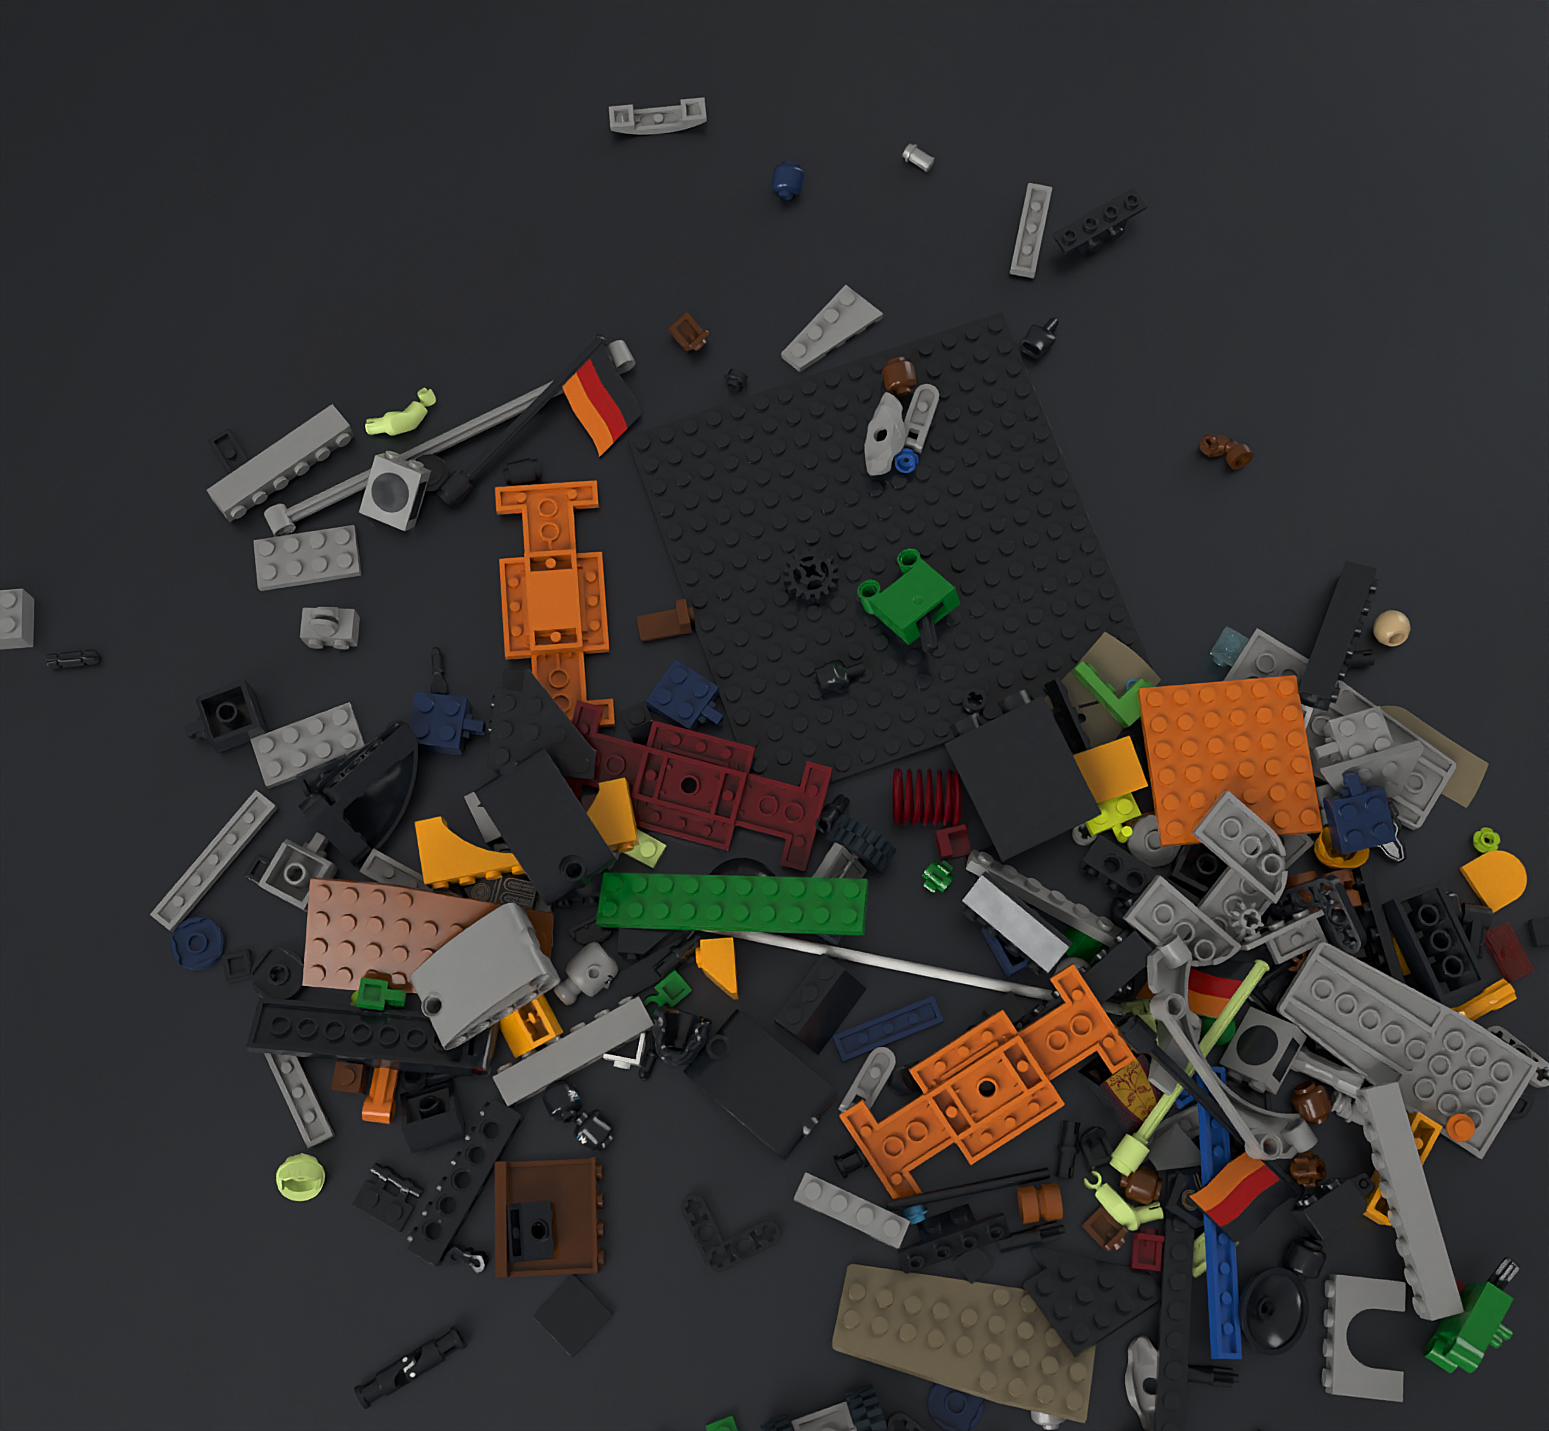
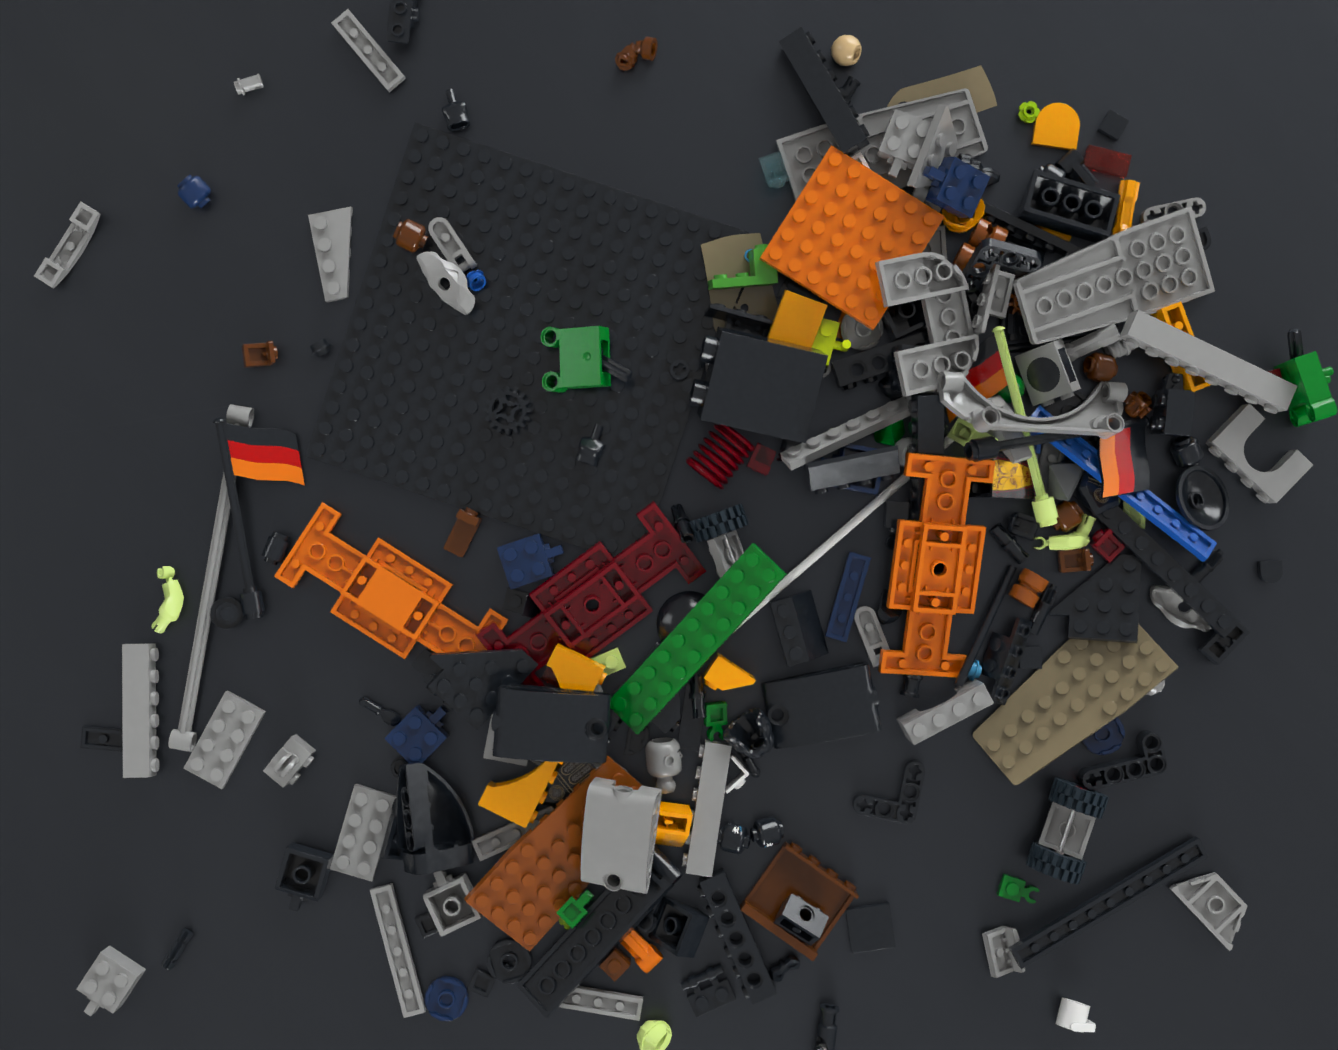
camera: 55 degrees left, 15 degrees up
light grey brick [359,451,431,531] -> none
green gear [922,860,955,893] -> none
light grey gear [1228,902,1264,935] -> none
orange plate [1446,1113,1475,1142] -> none

